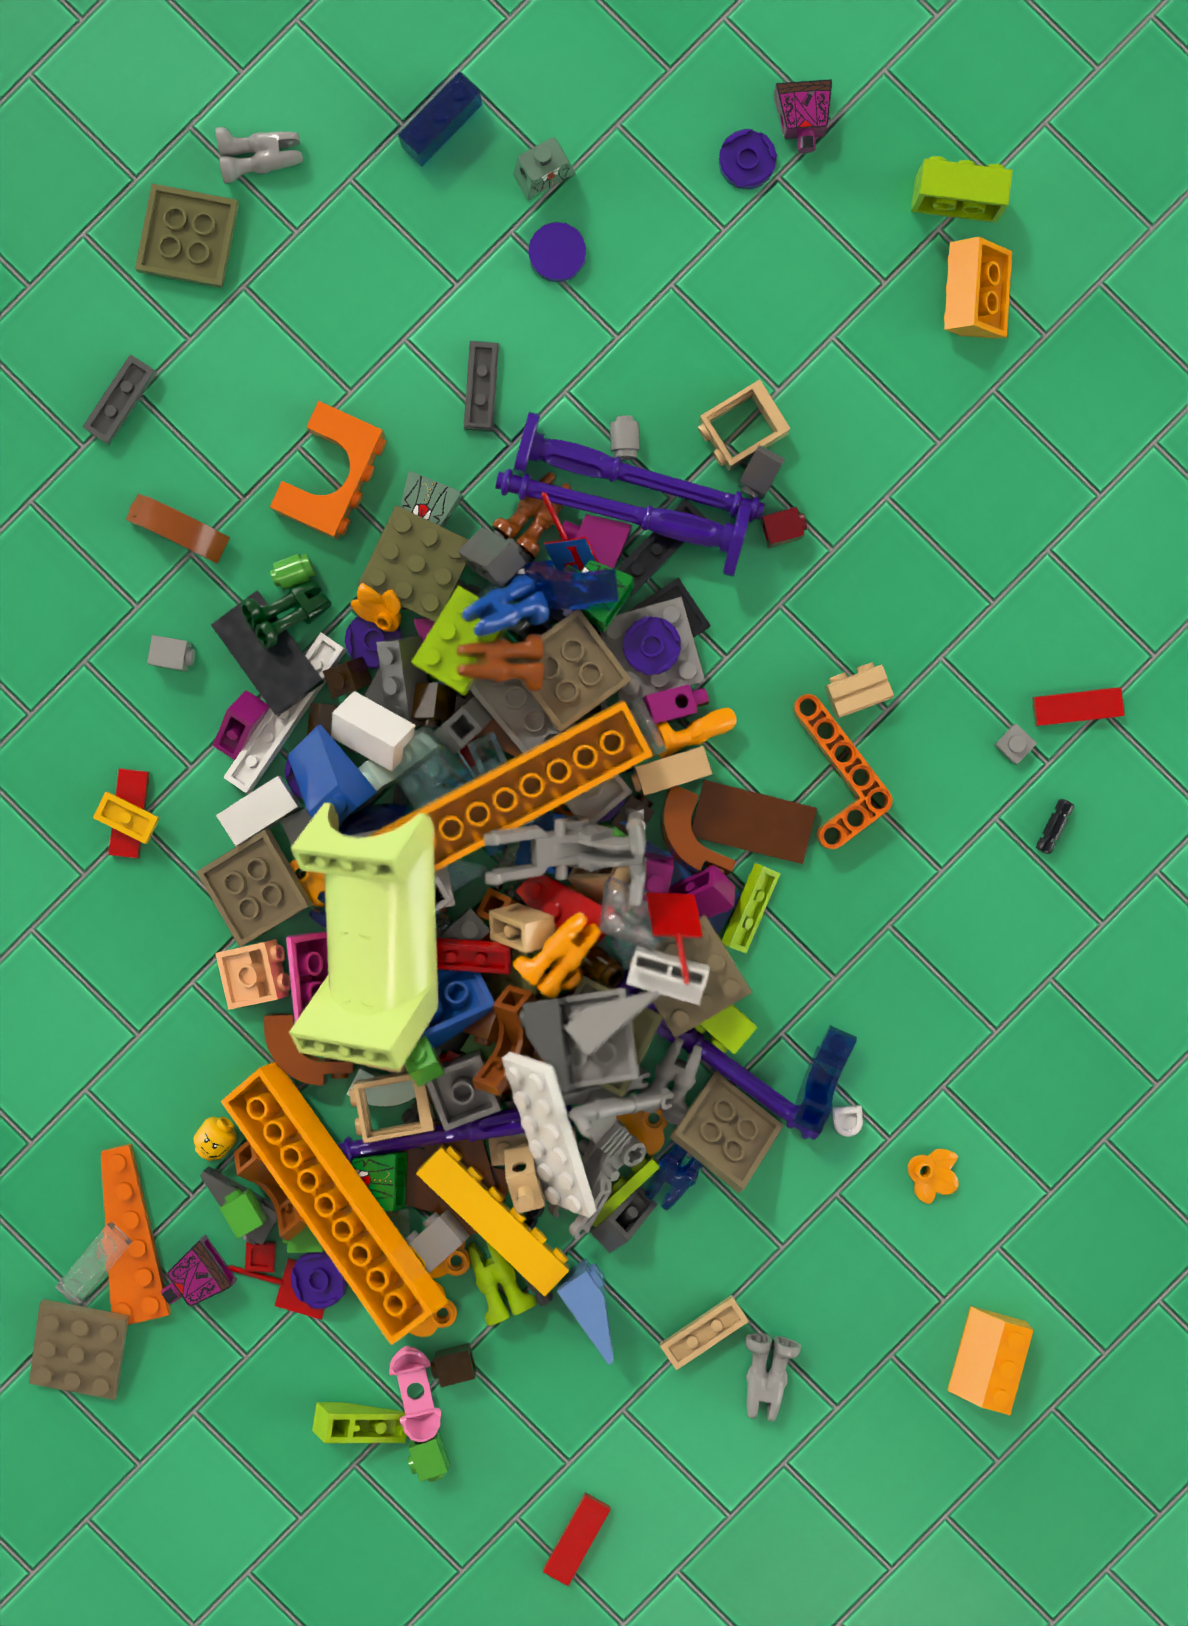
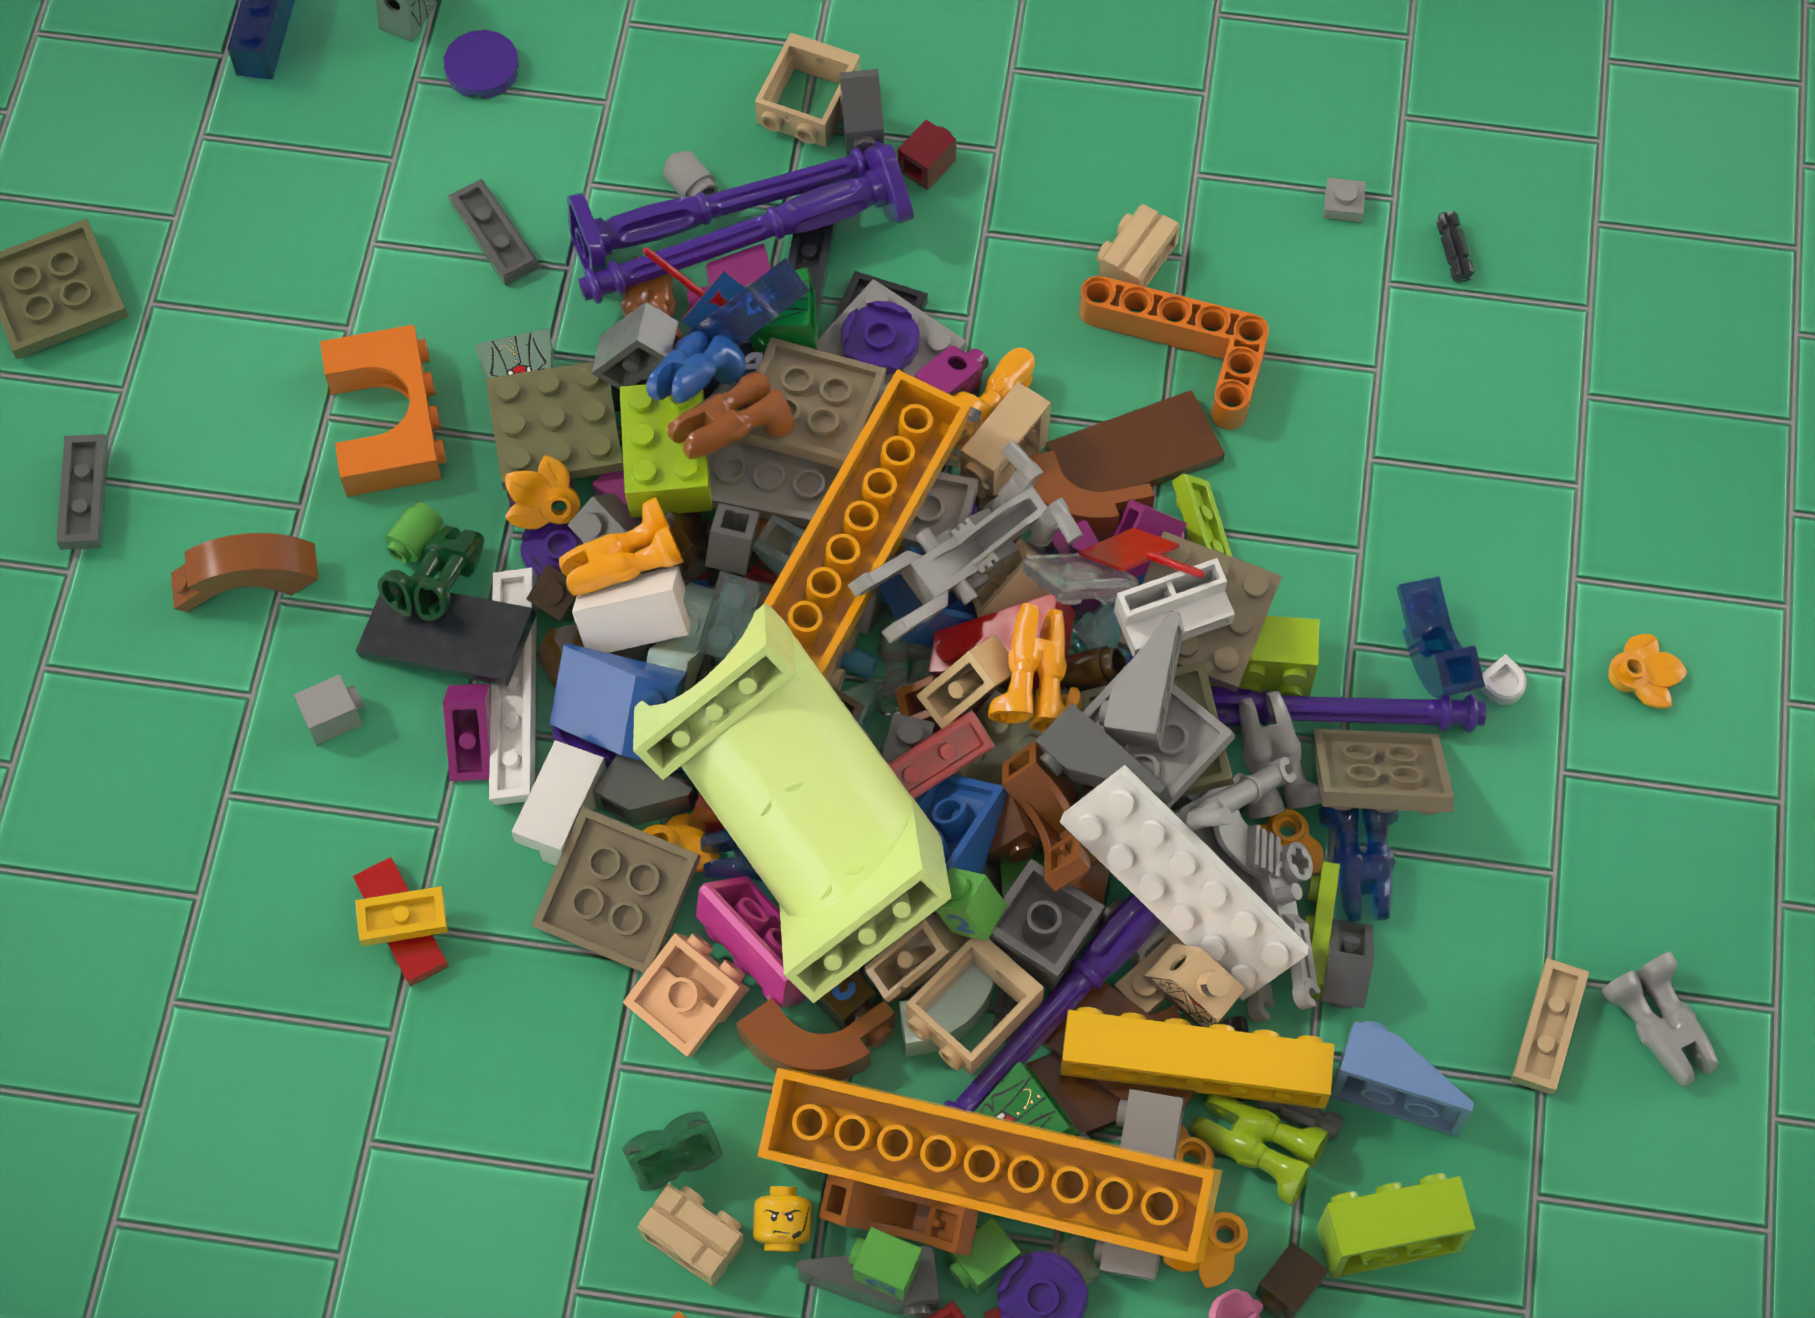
camera: 35 degrees left, 25 degrees down
light grey piece [216,127,303,184] -> none
red tile [1032,687,1125,726] -> none
none -> light orange piece [559,497,684,596]
none -> clear green brick [622,1111,723,1191]
none -> tan brick [637,1184,744,1287]
none -> lime brick [1317,1173,1476,1279]

